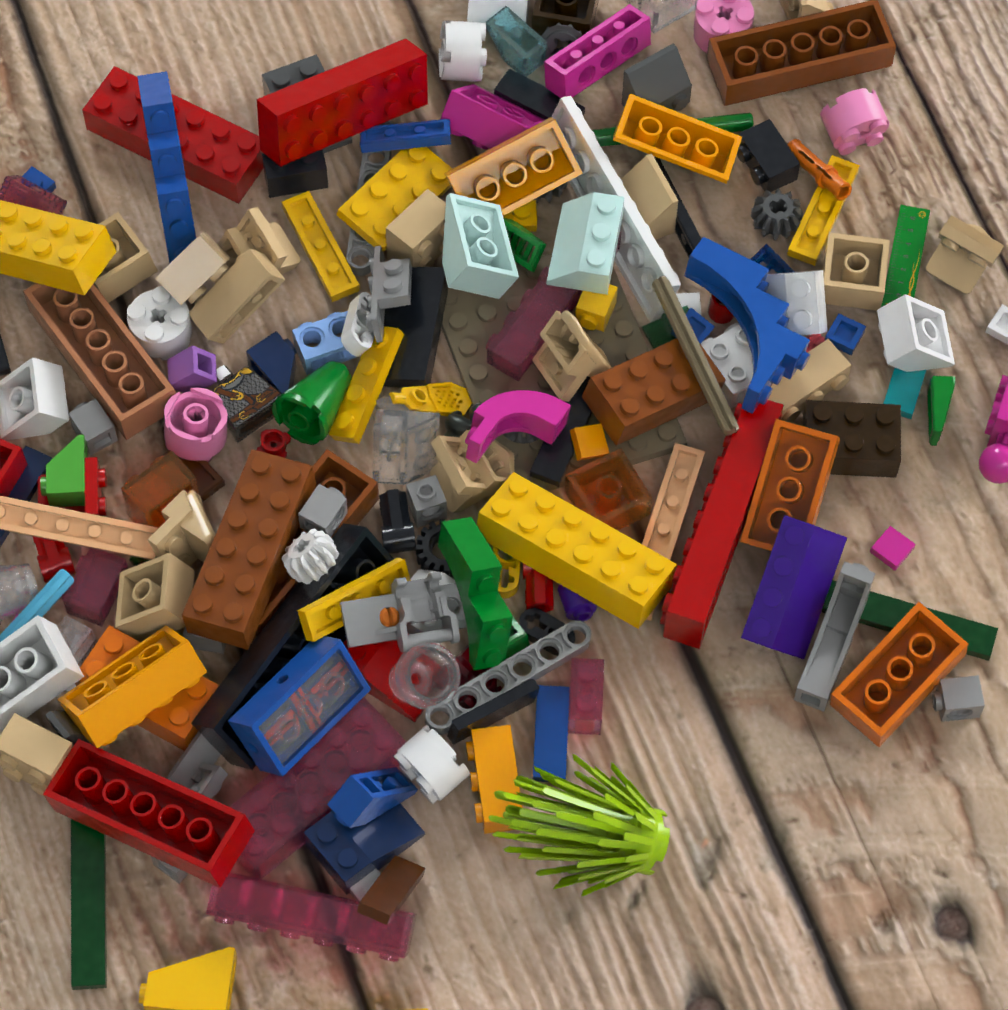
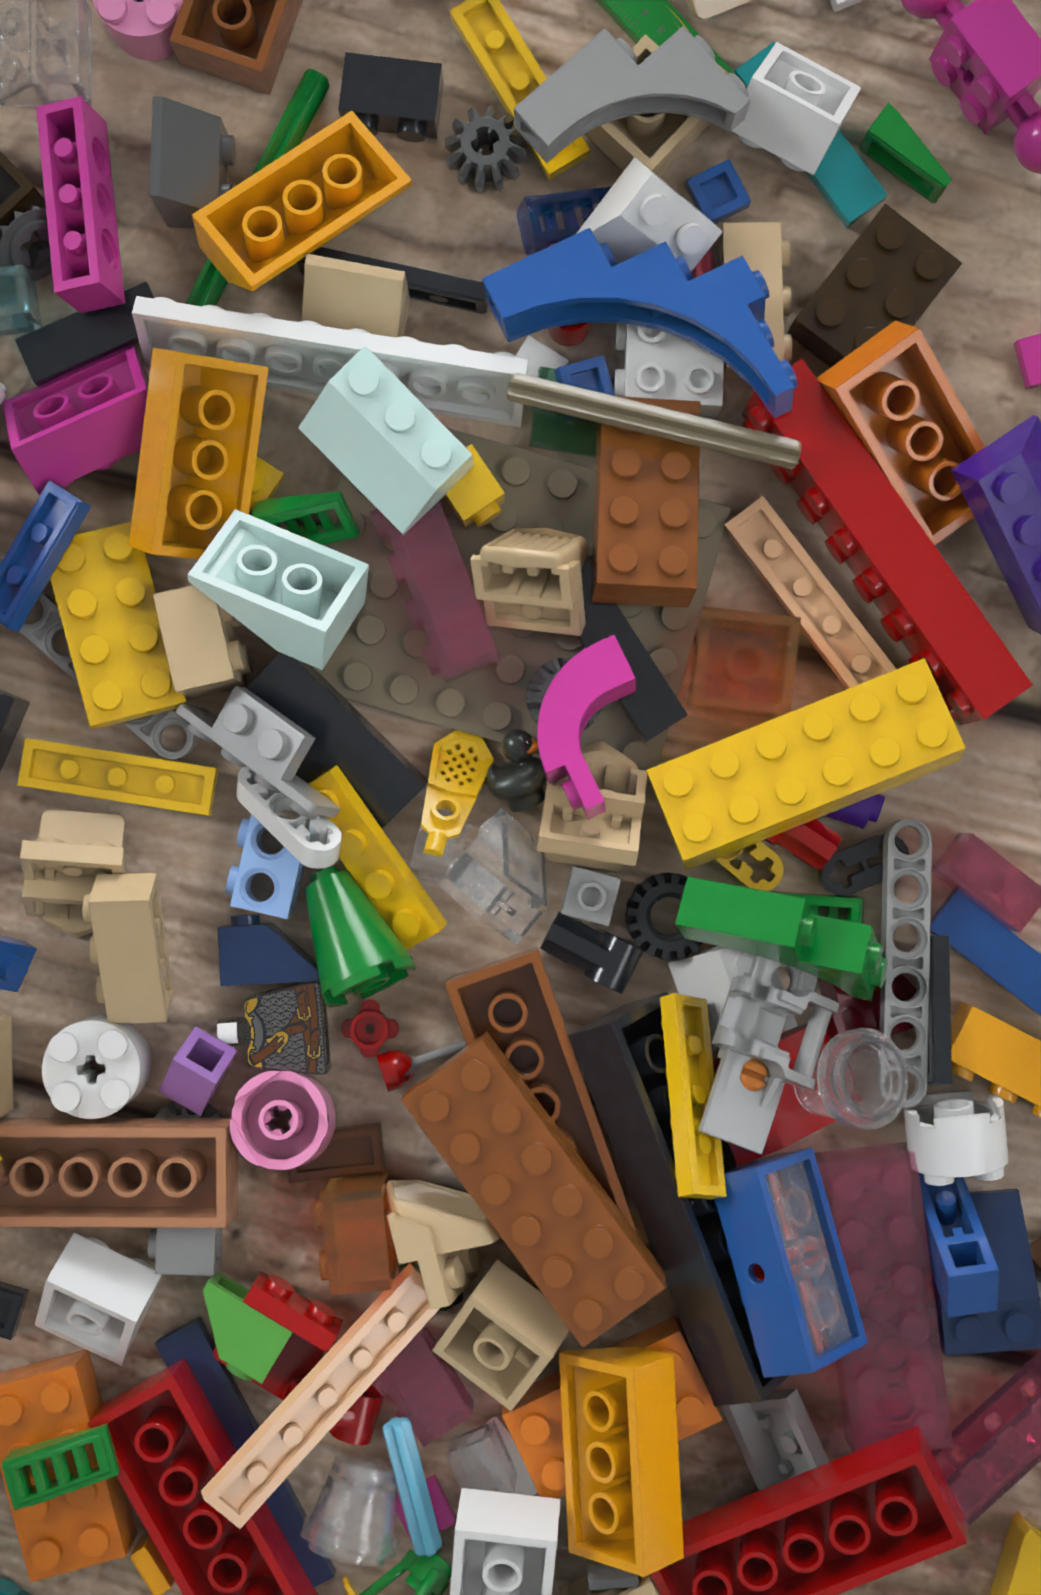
camera: 55 degrees left, 25 degrees up
tan brick [155,232,230,305] -> none
white gear [282,528,339,585] -> none
light grey brick [298,484,348,537] -> none
light orange tile [570,423,609,461] -> none
orange pin [787,139,852,200] -> none
none -> light grey arch [514,26,750,163]

